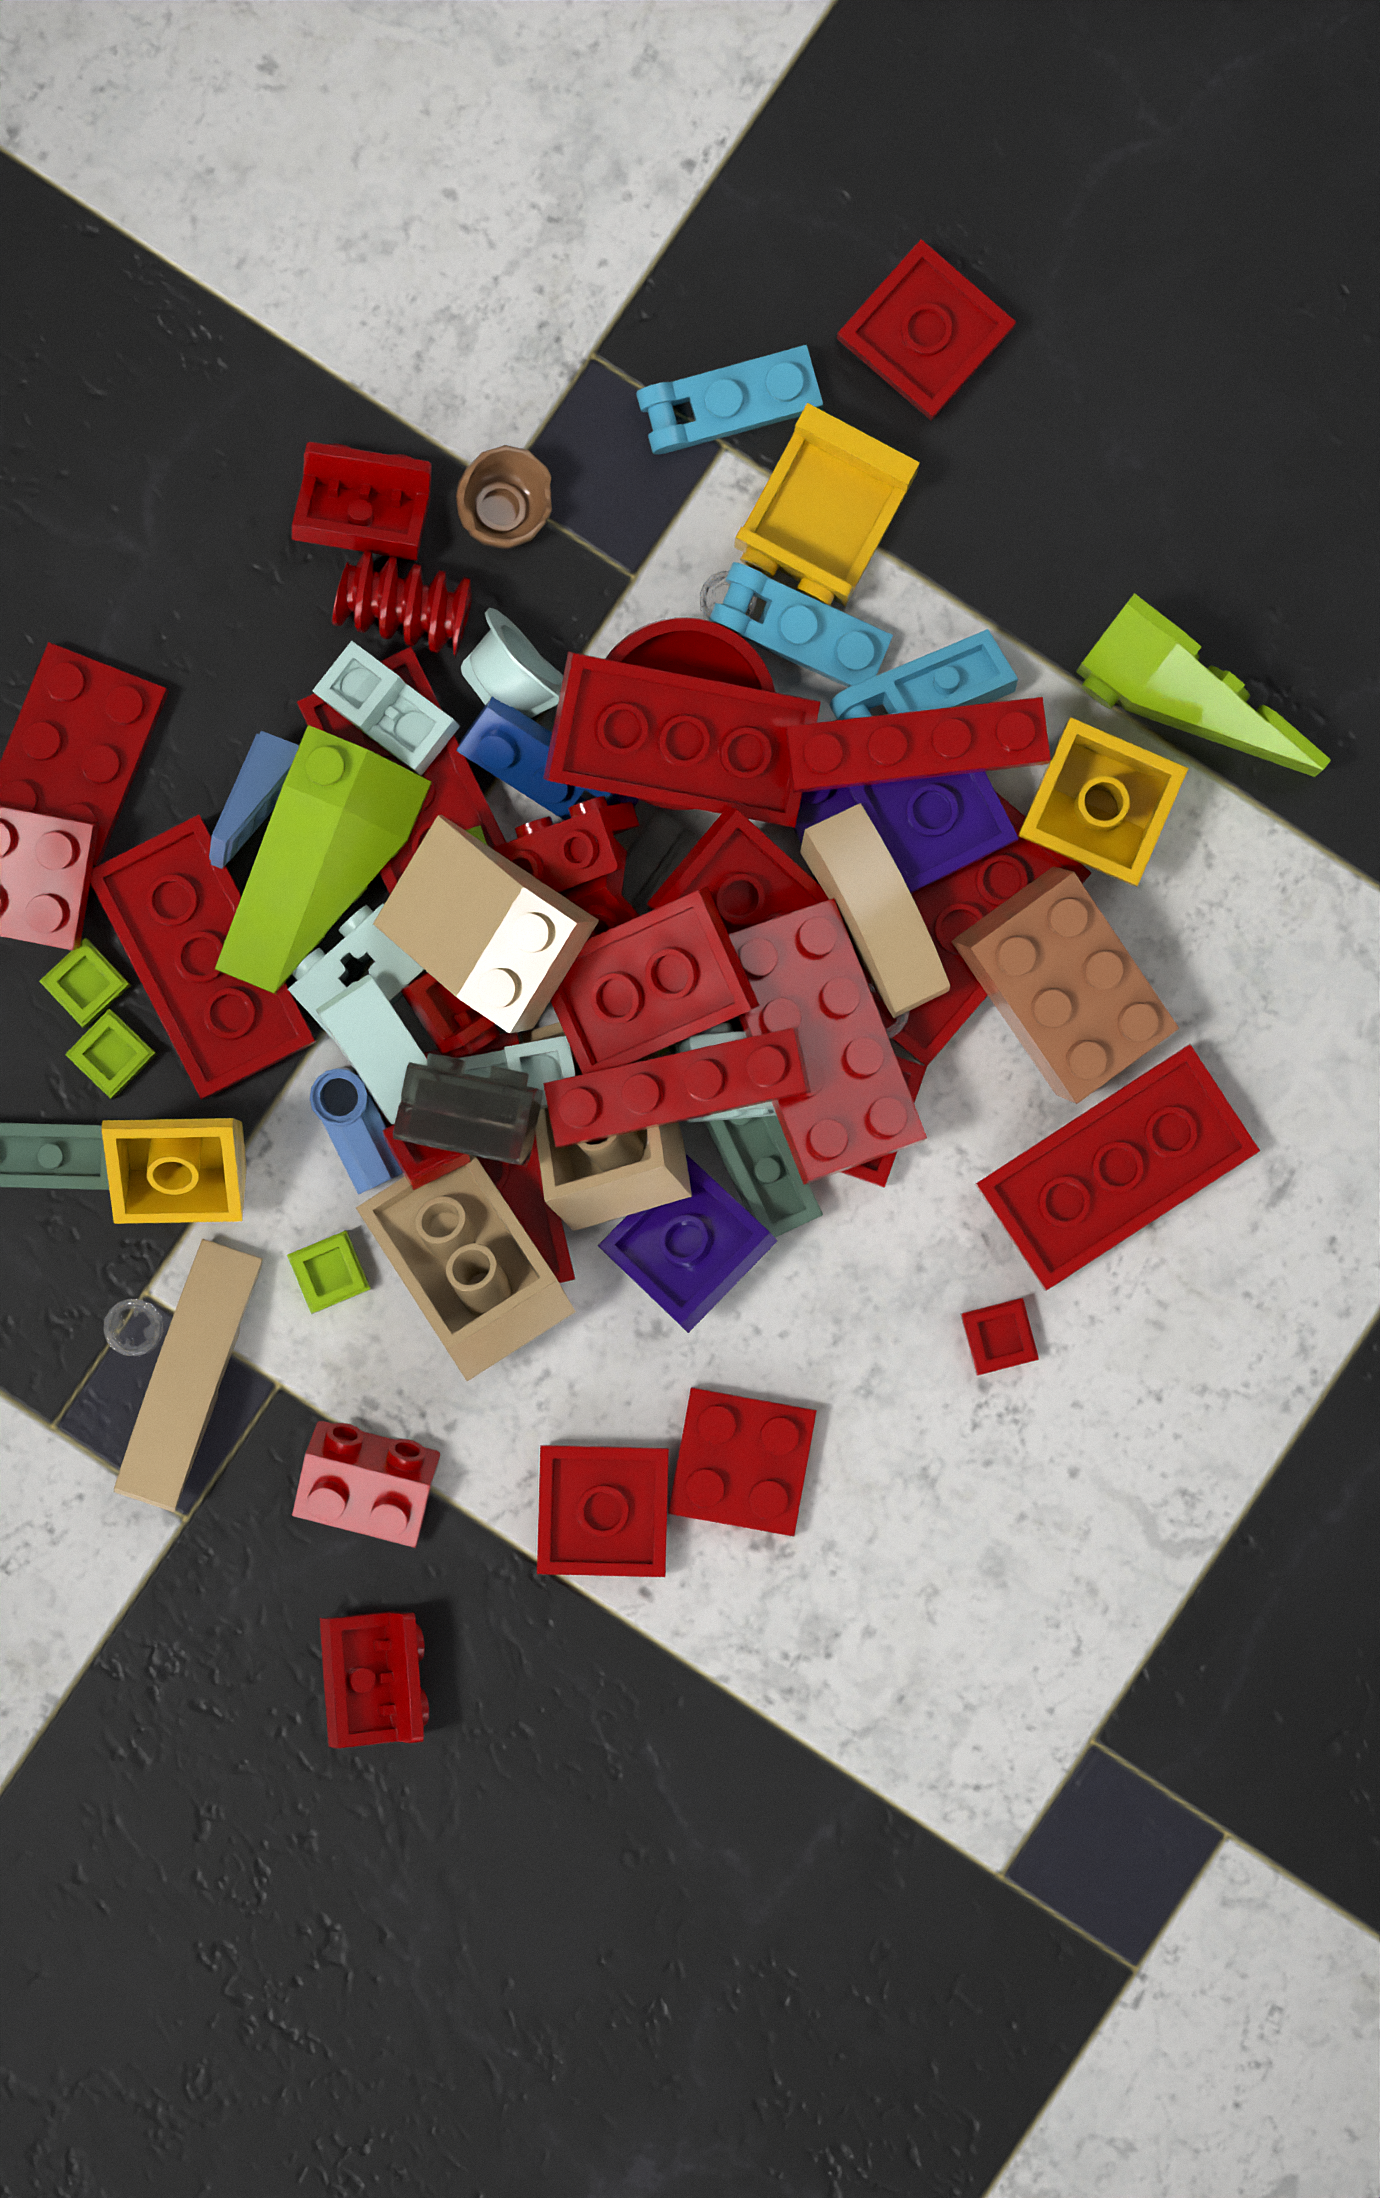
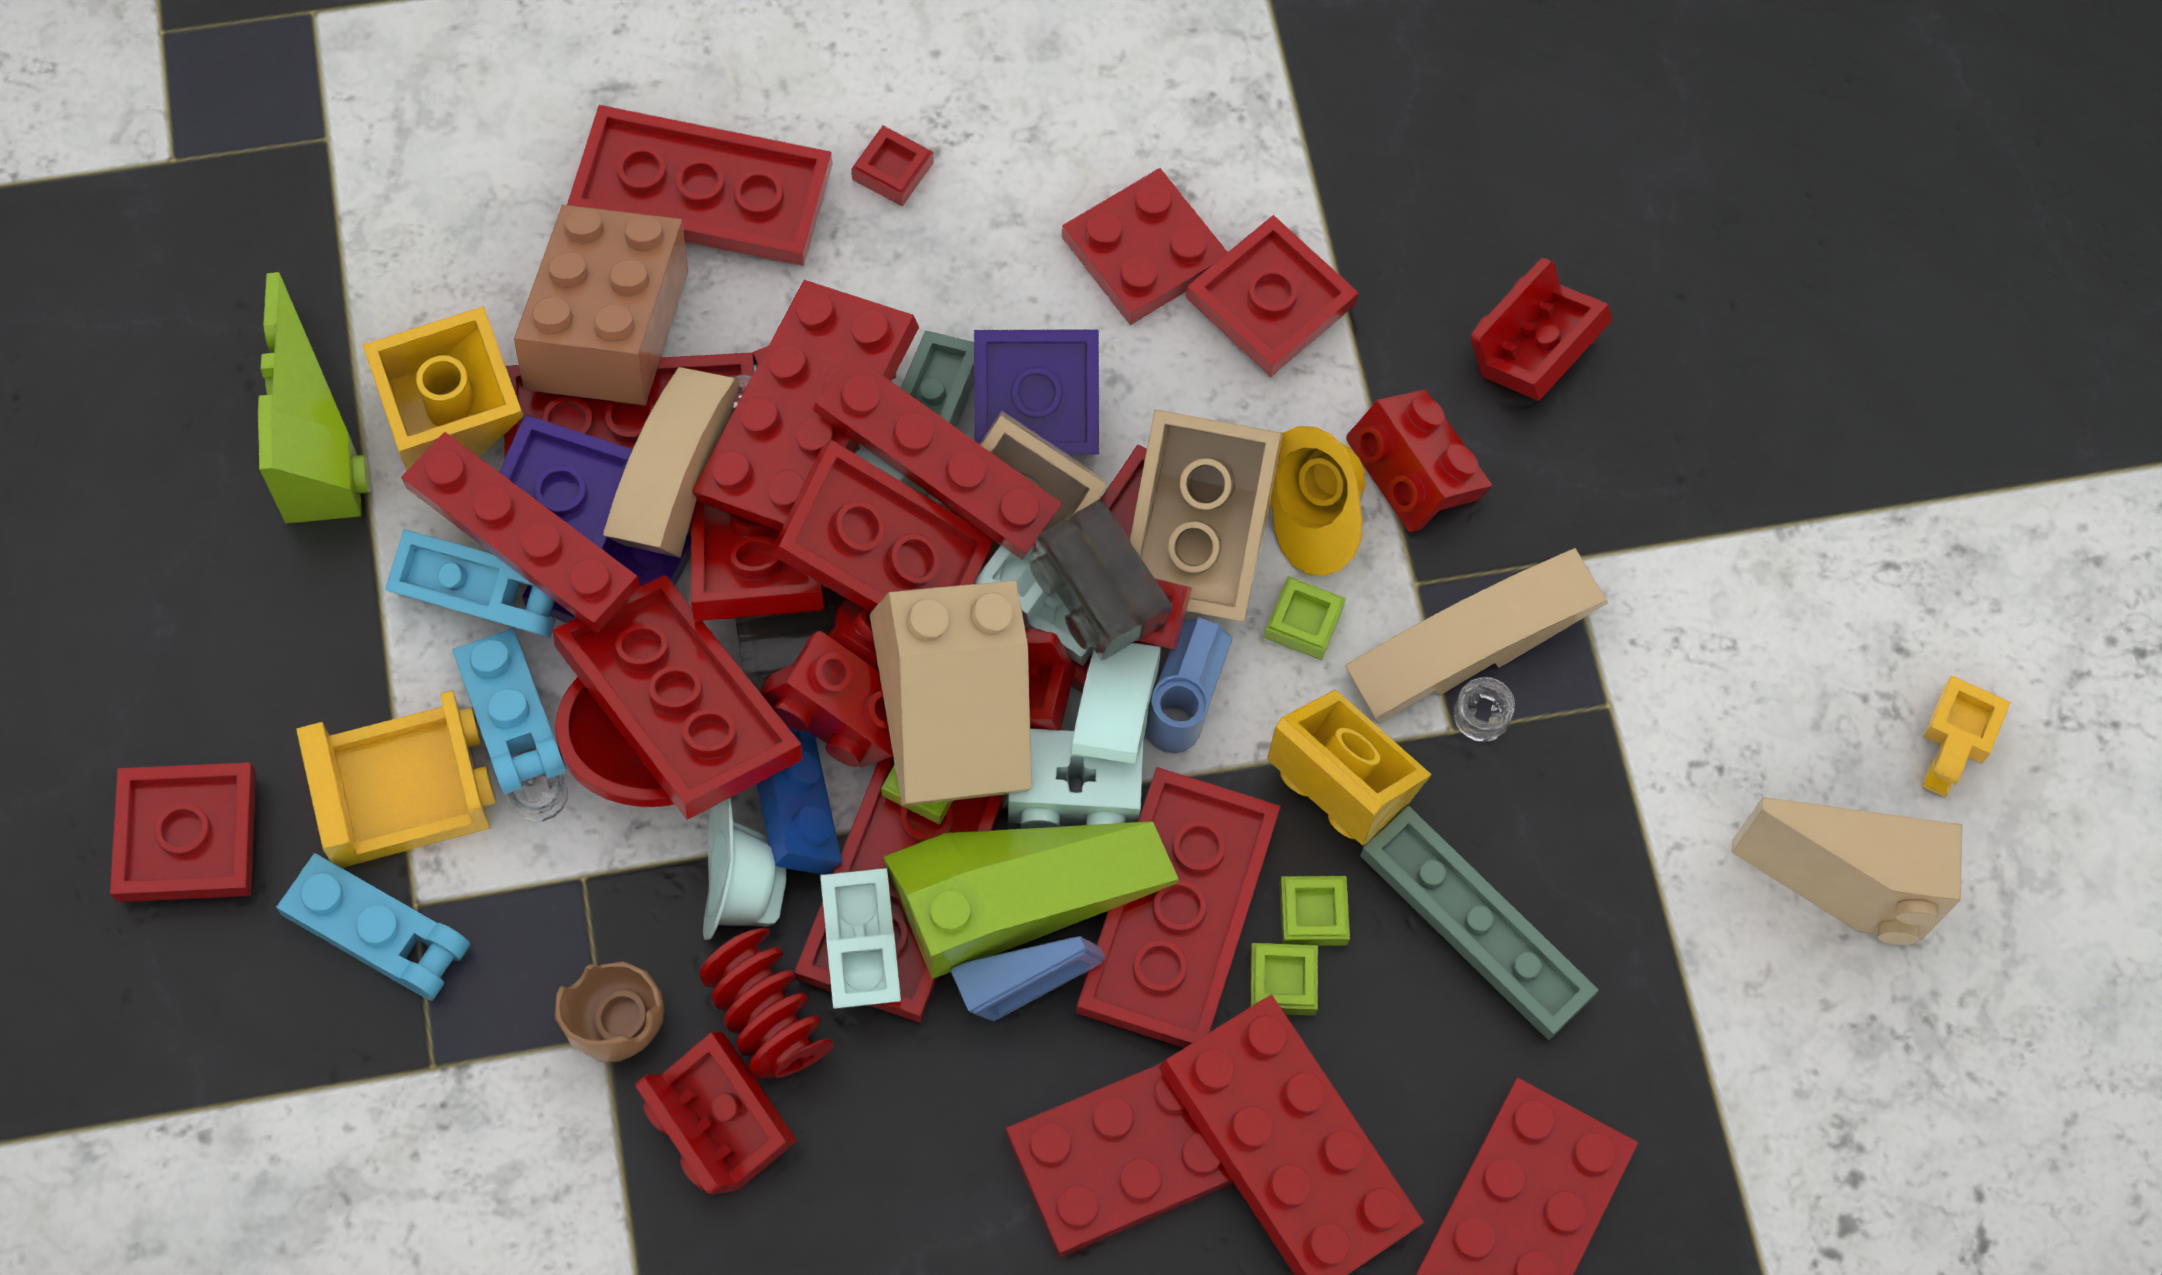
camera: 140 degrees left, 20 degrees down
none -> yellow piece [1271,426,1366,576]

